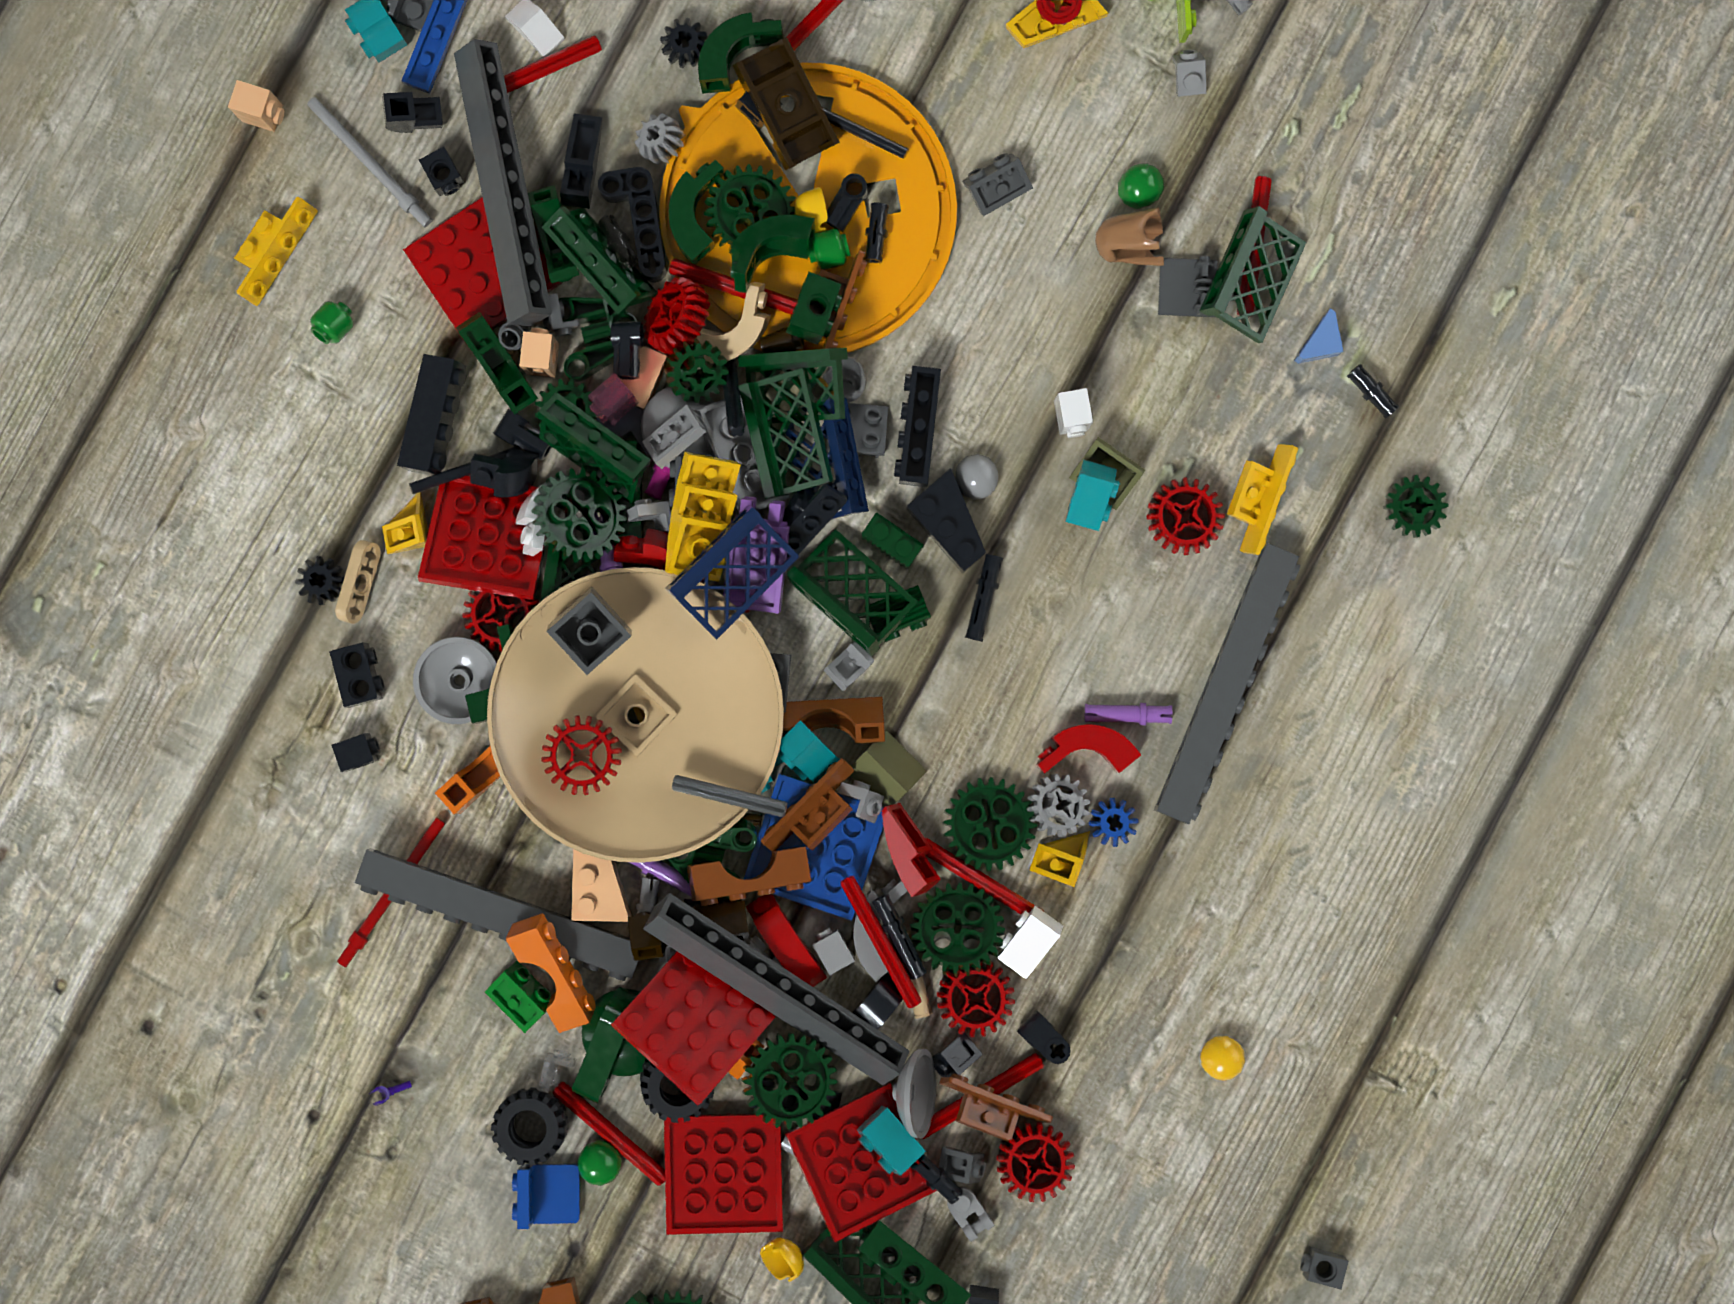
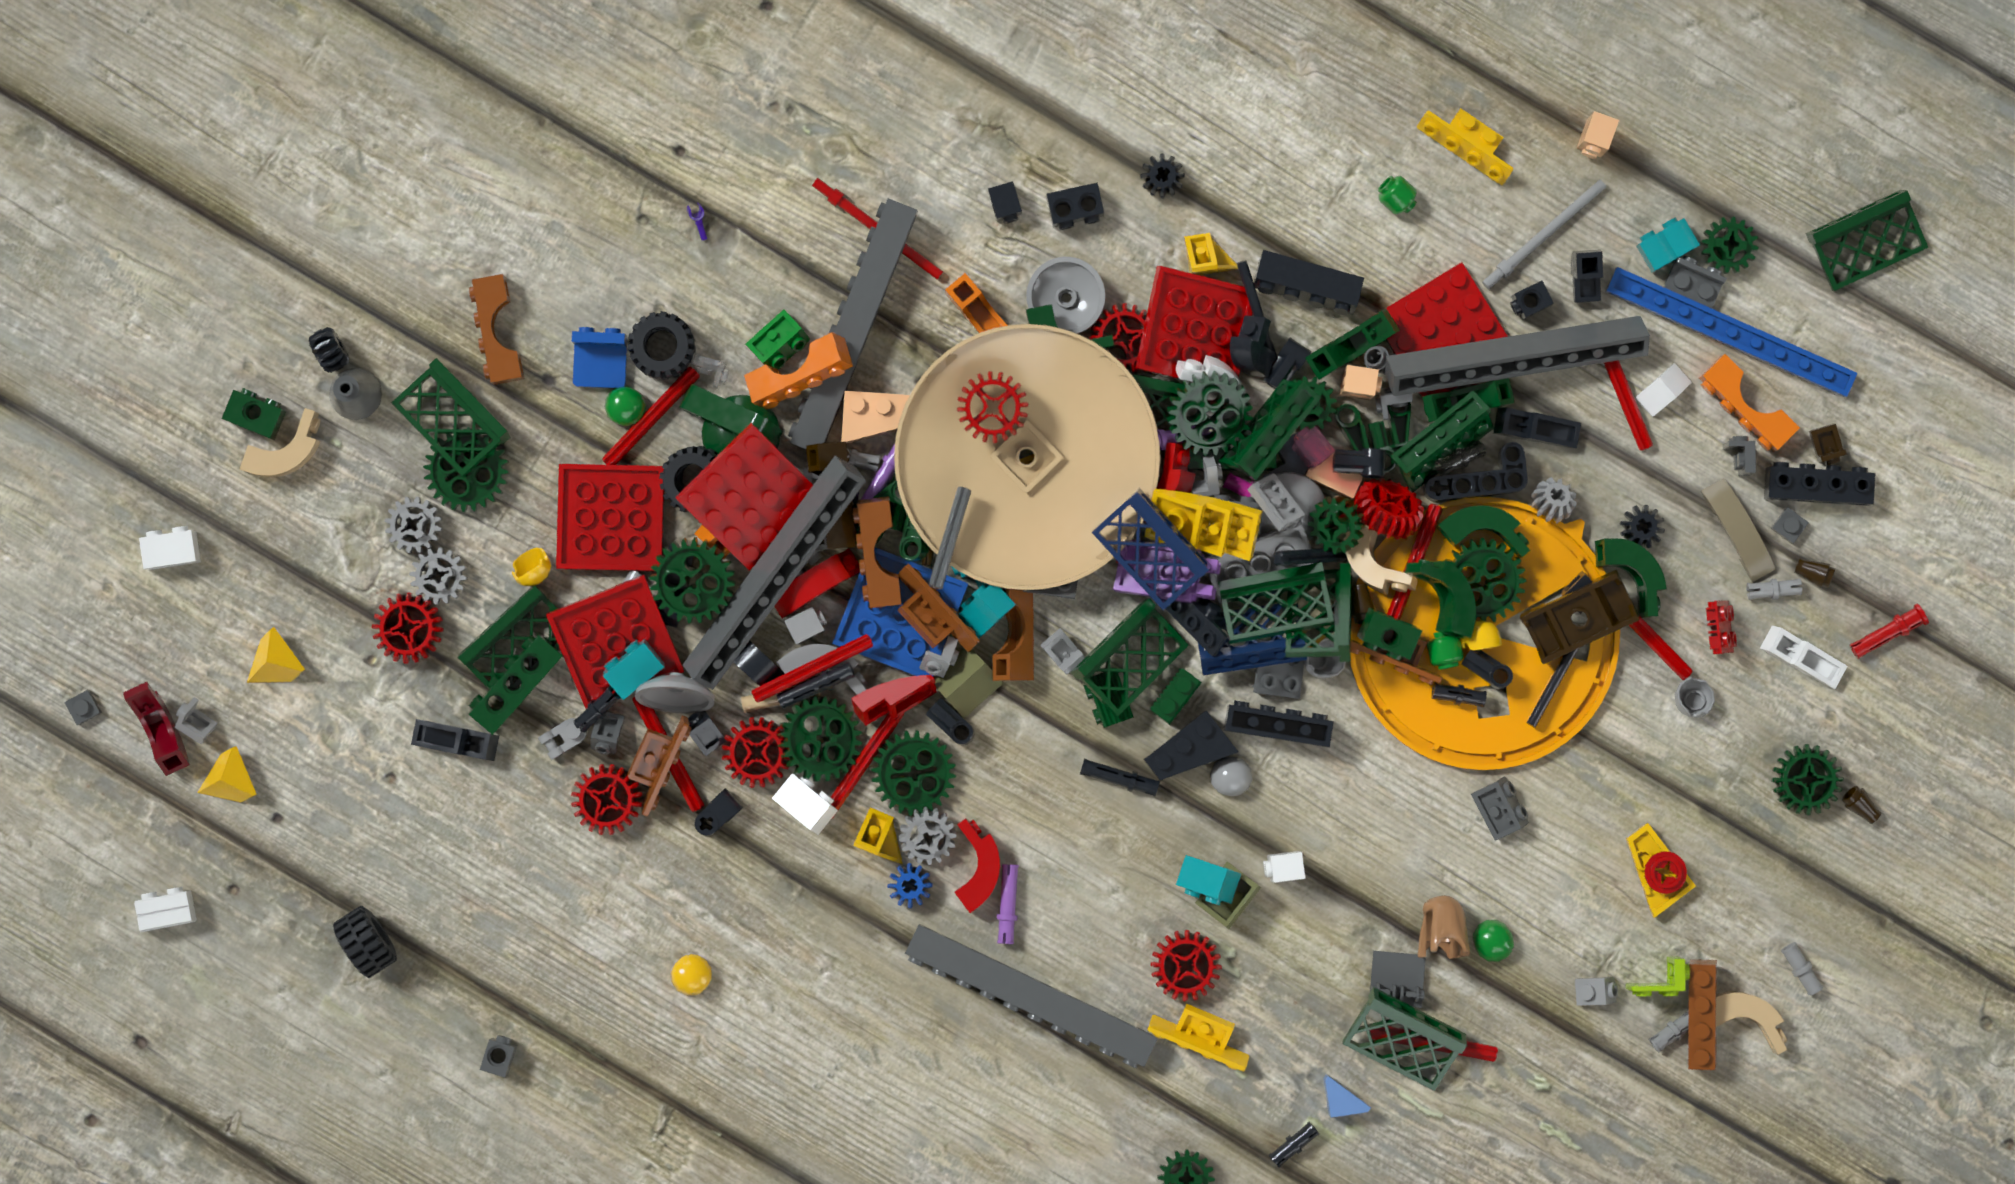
camera: 95 degrees right, 0 degrees up
tan beam [335,540,381,624] -> none
dark grey brick [546,587,632,675] -> none
none -> black piece [926,698,975,746]

